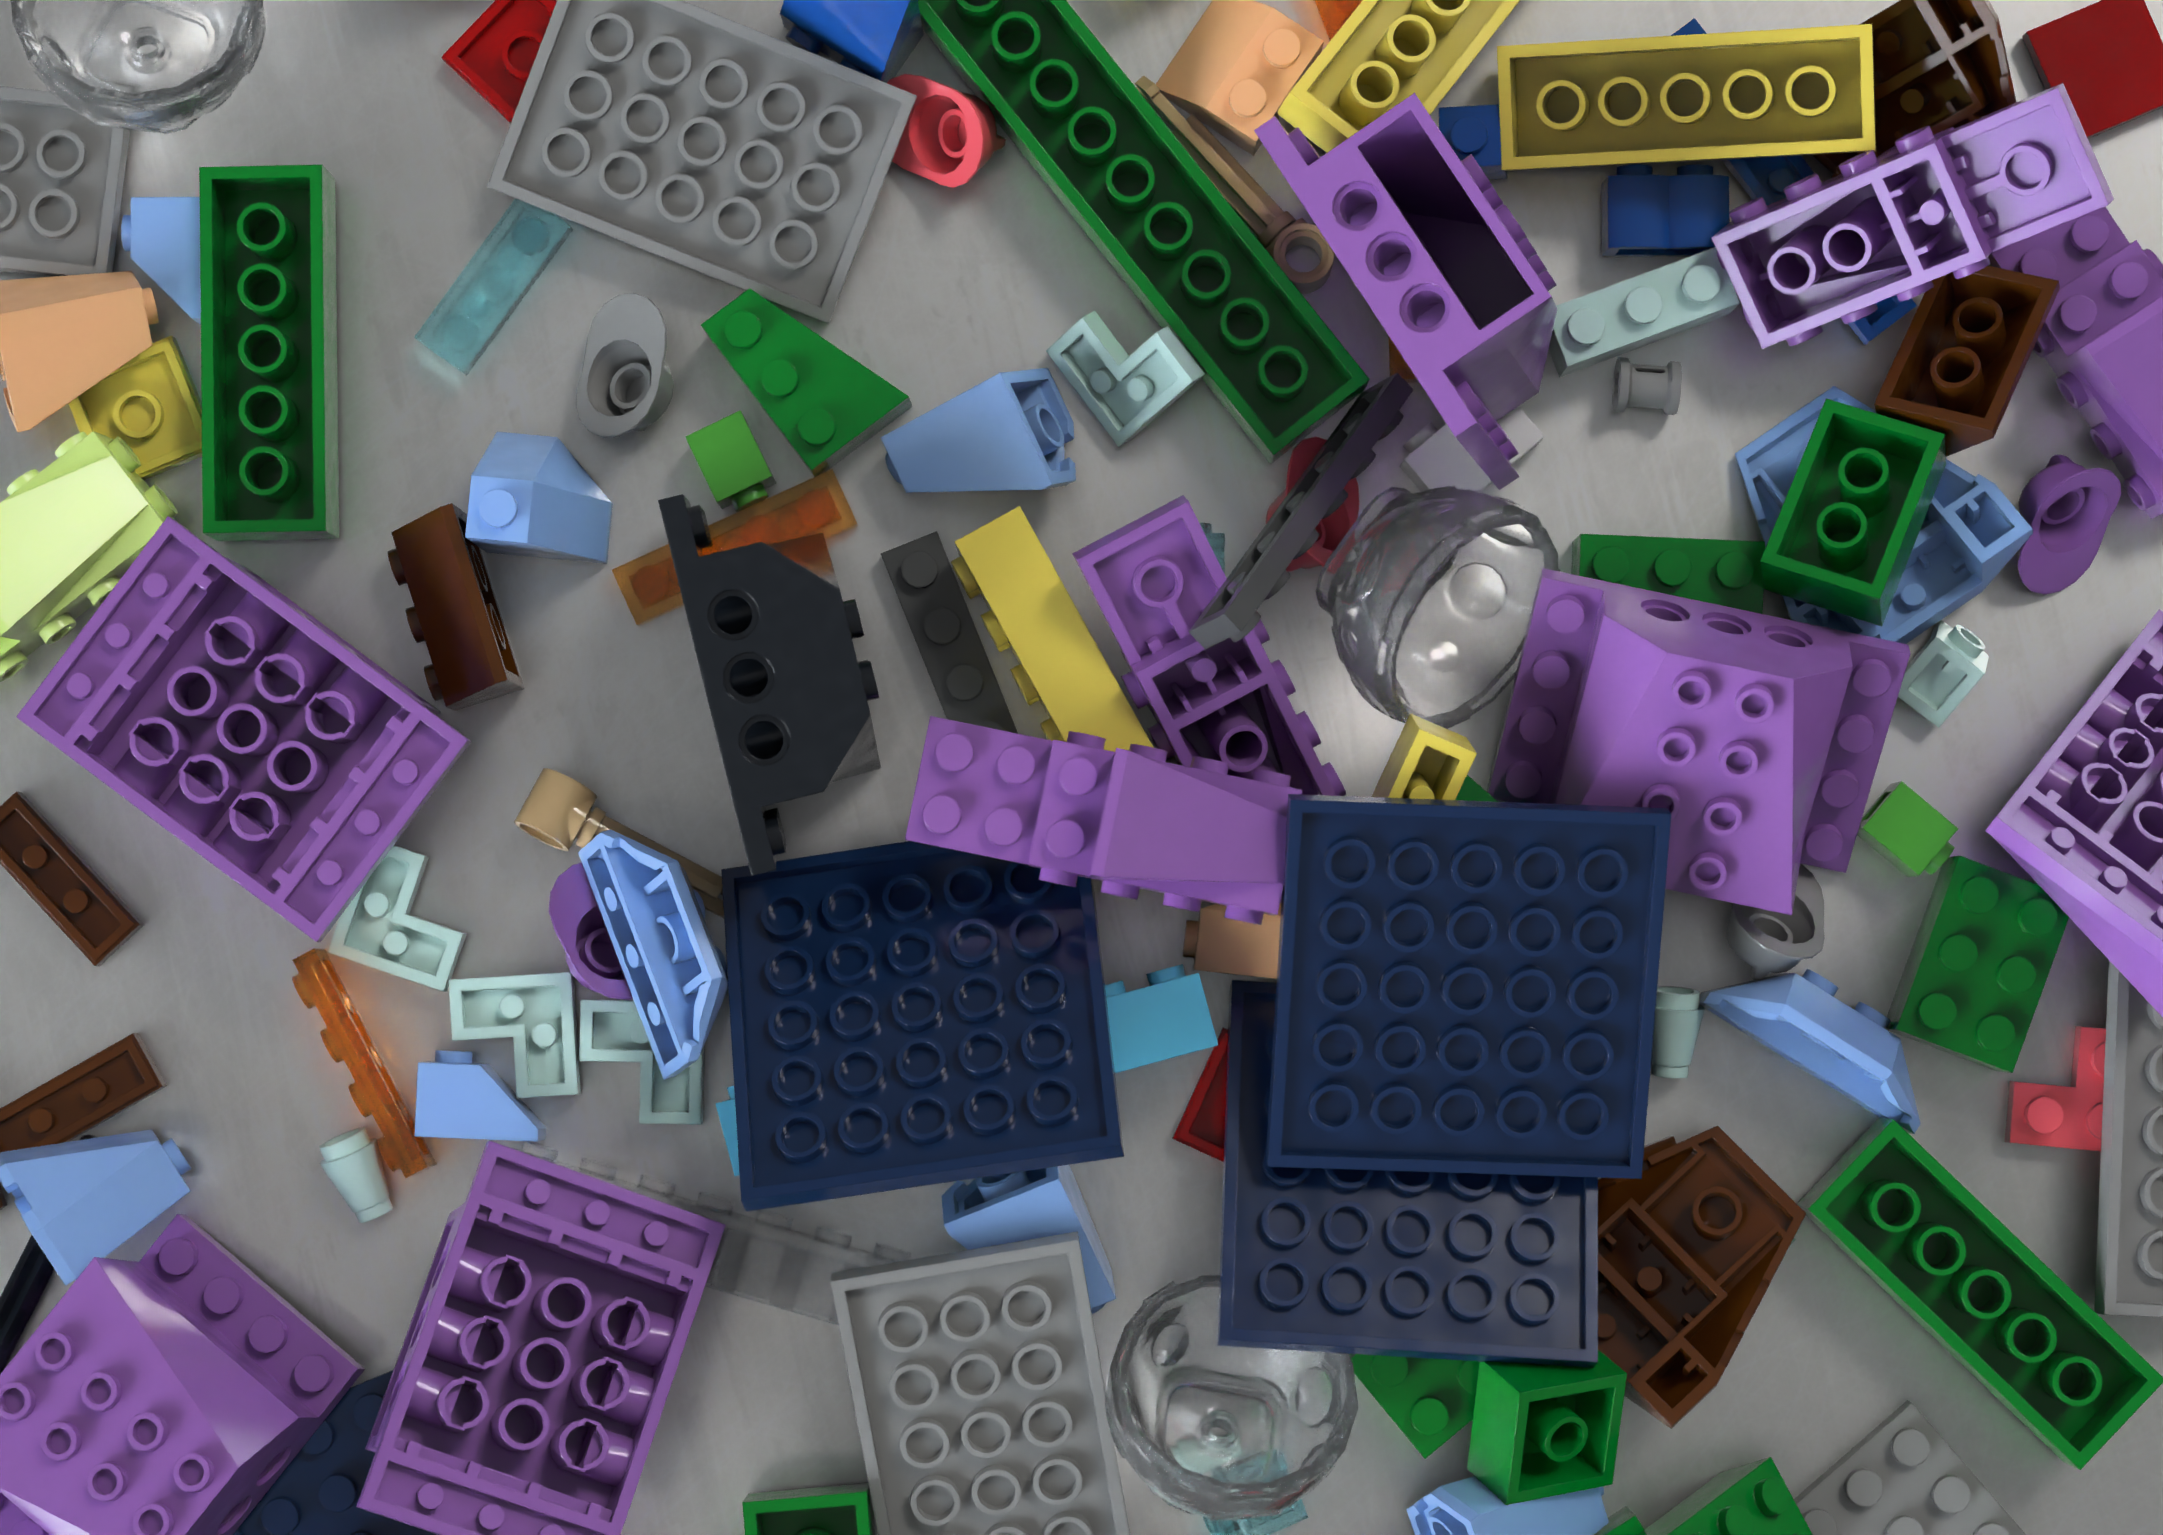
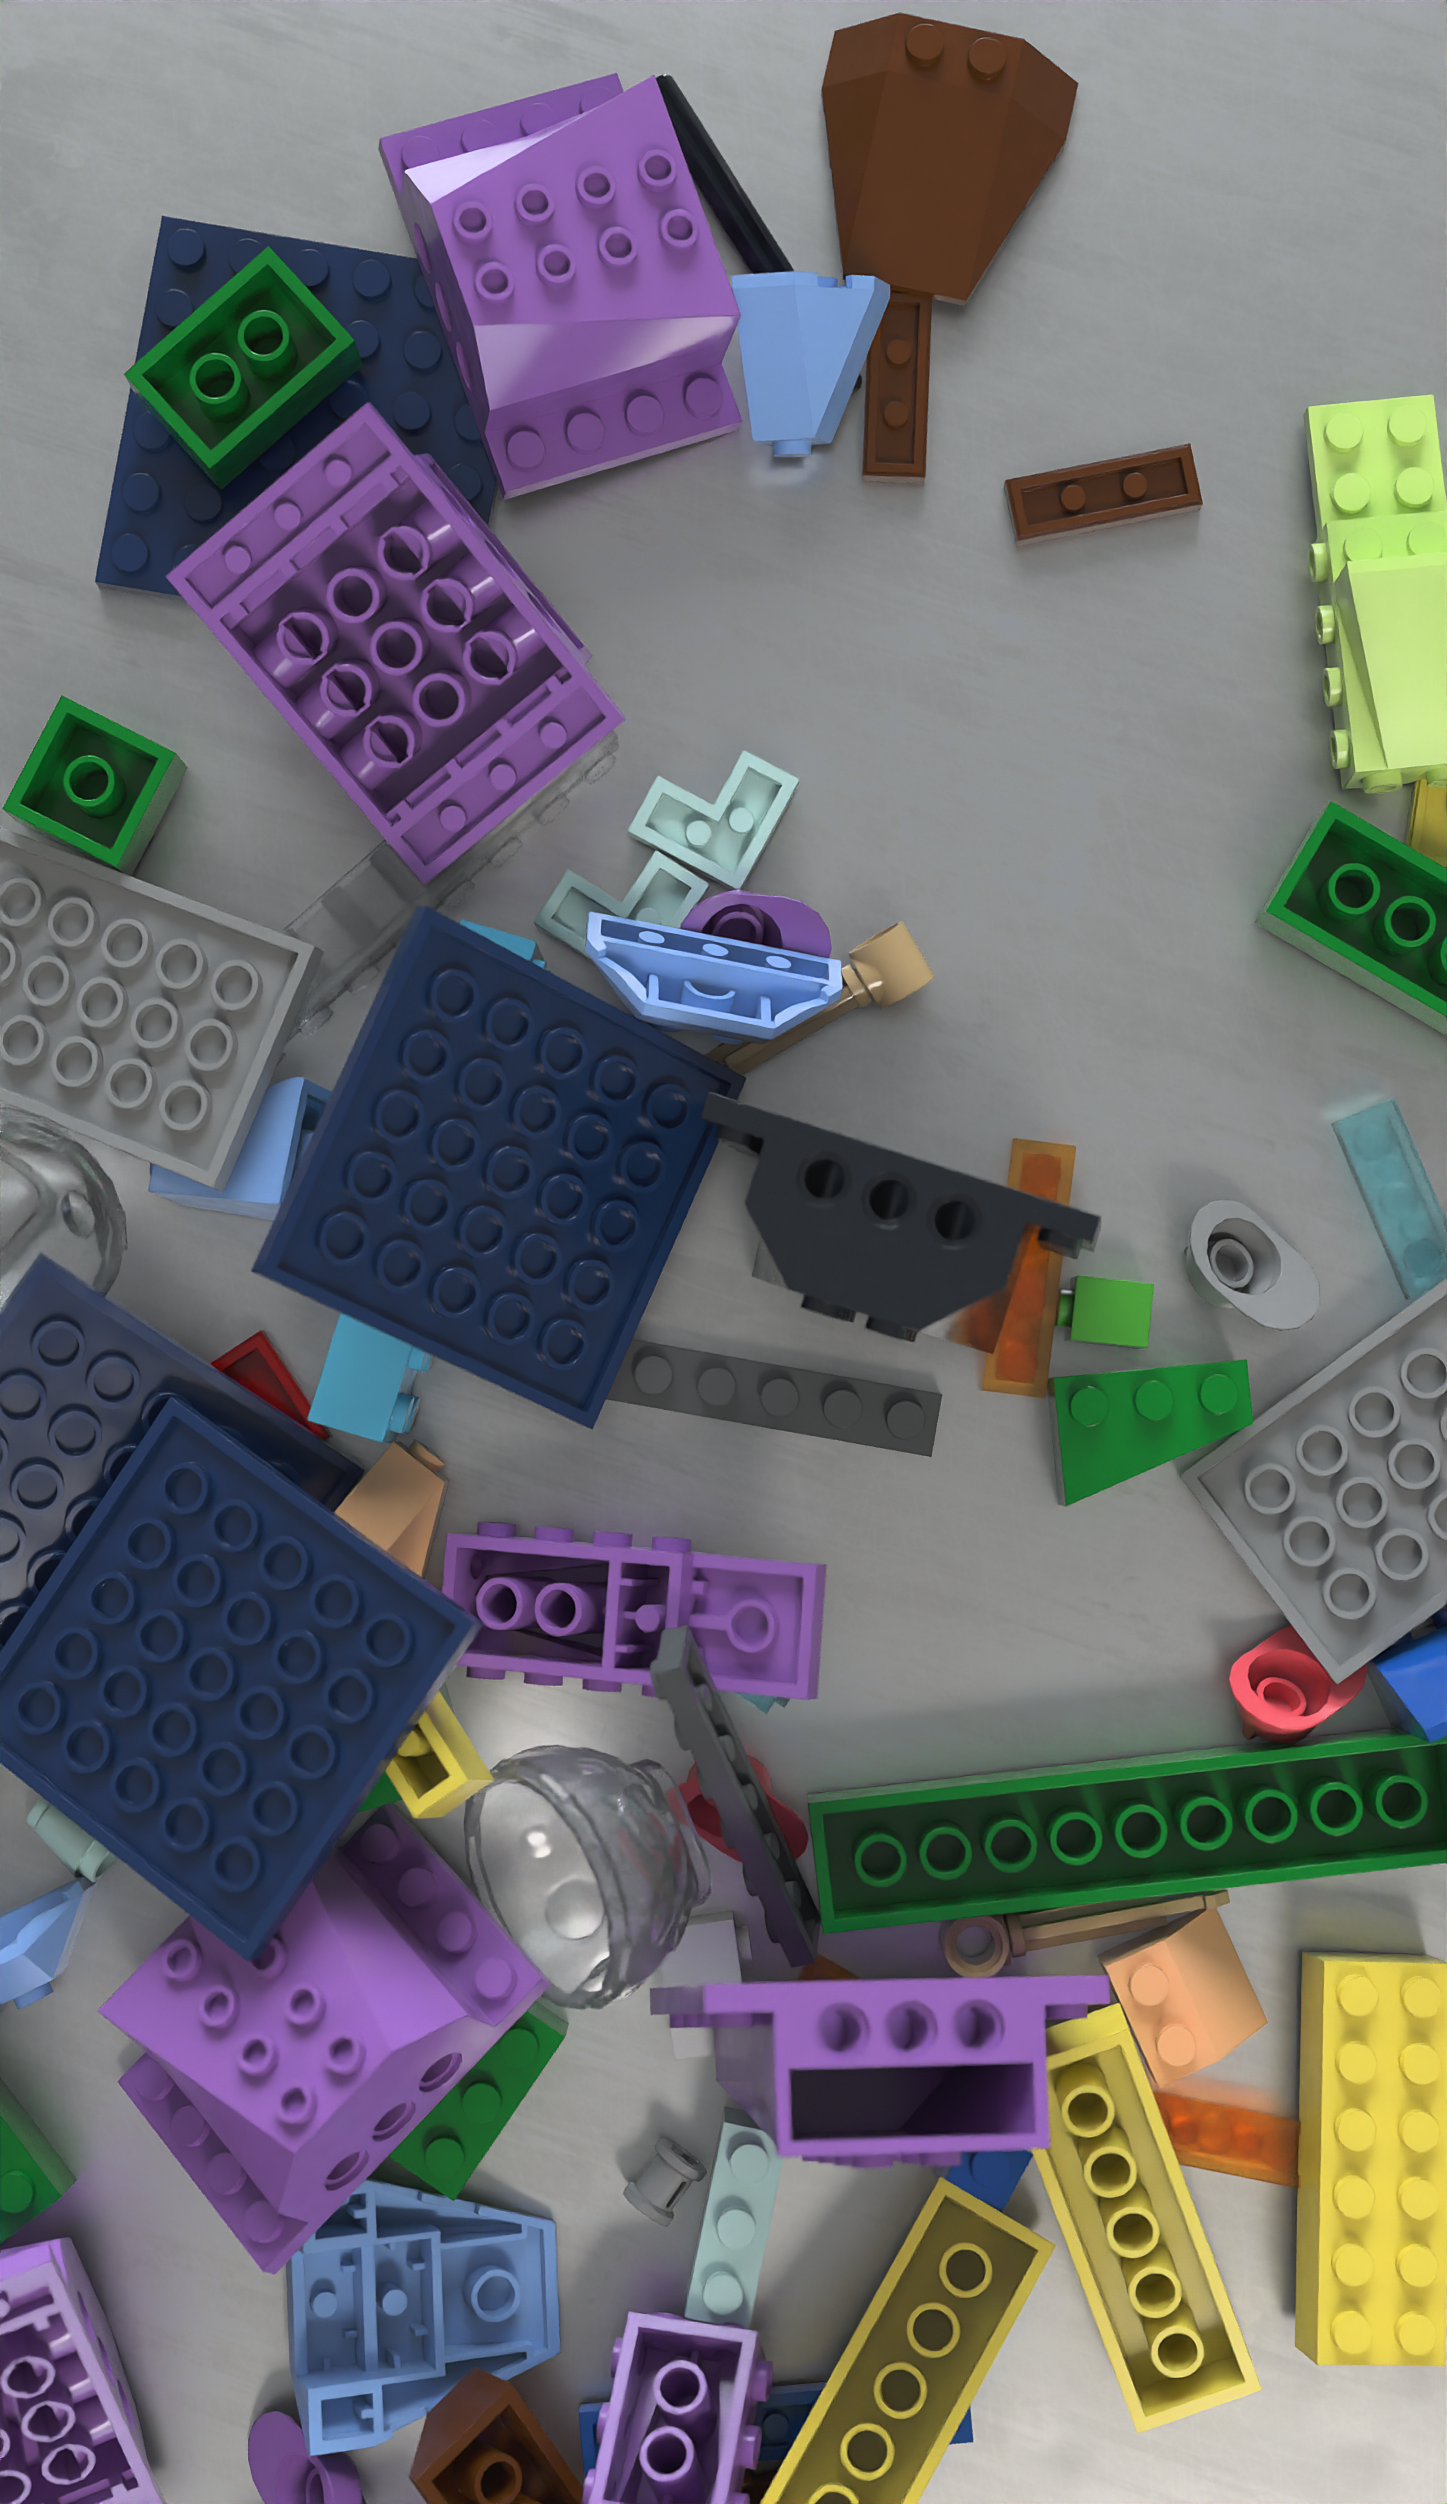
camera: 120 degrees right, 0 degrees up
medium lavender wedge [16,516,472,942] -> none
clear orange plate [292,948,437,1178] -> none
light aqua cone [319,1127,393,1223] -> none
light aqua plate [328,845,466,992] -> none
reddish brown slope [388,503,524,711] -> none
light blue slope [414,1050,546,1142] -> none
light blue slope [465,432,613,564] -> none
light blue slope [880,368,1076,493] -> none
medium lavender wedge [905,716,1303,925] -> none
light yellow brick [951,506,1154,752] -> none
light aqua plate [1046,311,1205,447] -> none
blue brick [1601,164,1730,257] -> none
light grey piece [1726,863,1825,981] -> none
green brick [1760,399,1946,627] -> none
bright green brick [1857,781,1958,877] -> none
light aqua bracket [1898,620,1989,727] -> none

